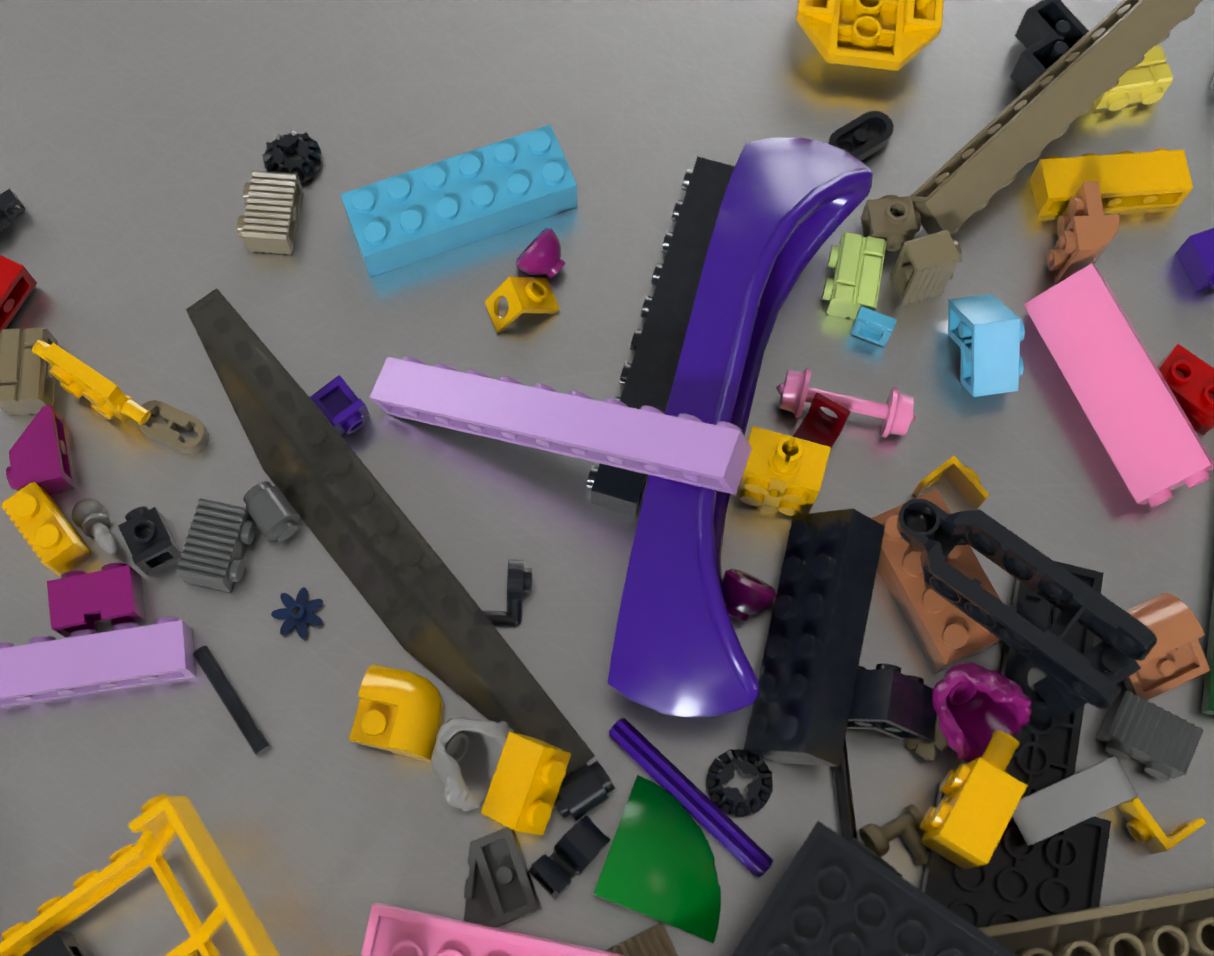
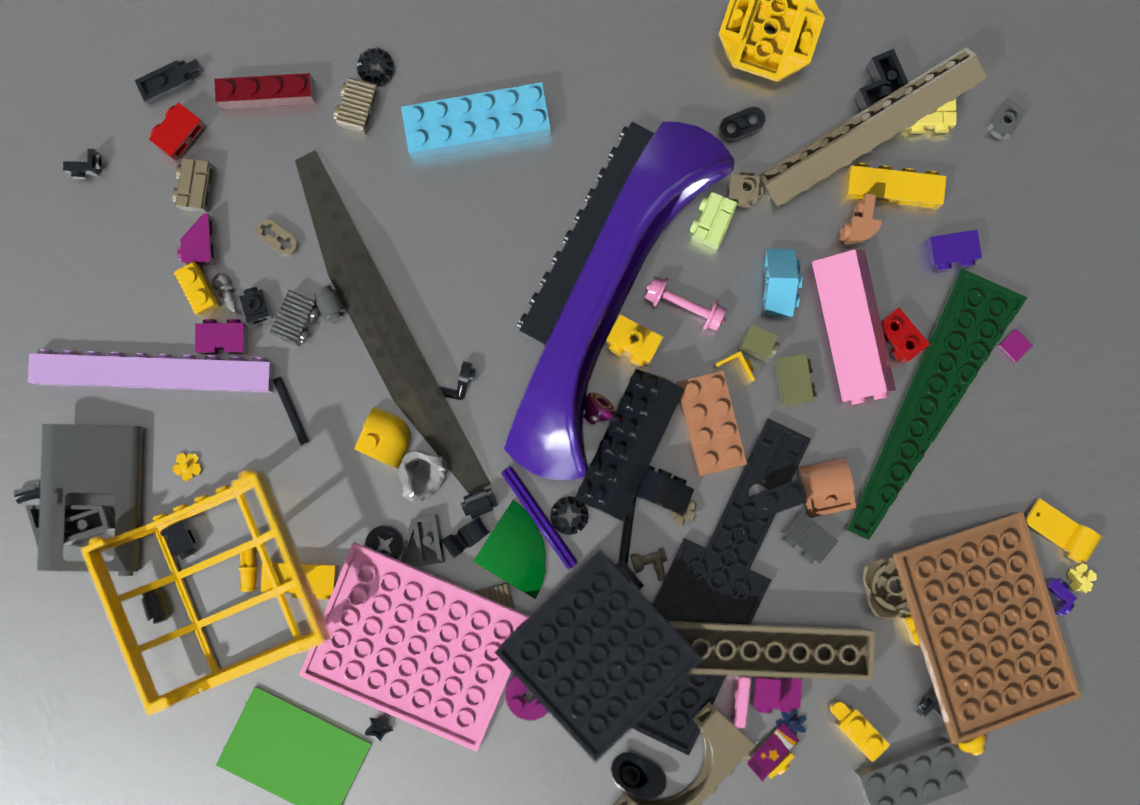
camera: 15 degrees right, 15 degrees up
yellow plate [32,339,151,425] -> none
dark blue plant [271,587,323,639] -> none
dark purple bracket [308,375,369,437] -> none
lavender brick [369,356,752,494] -> none
yellow brick [480,731,571,836] -> none
yellow bracket [485,276,560,333] -> none
magenta brick [516,228,566,279] -> none
dark red bracket [793,393,850,450] -> none
medium azure tile [850,306,897,346] -> none
dark tan brick [890,230,962,306] -> none
black piece [897,498,1157,709] -> none
yellow brick [920,730,1027,870] -> none
magenta hair [933,663,1032,762] -> none
light grey beam [1012,755,1138,846] -> none
yellow bracket [1116,797,1206,854] -> none
none -> yellow plant [172,453,202,482]
none -> dark red brick [214,73,315,109]
none -> black gear [365,525,404,559]
none -> olive brick [737,324,780,362]
none -> olive brick [775,354,817,407]

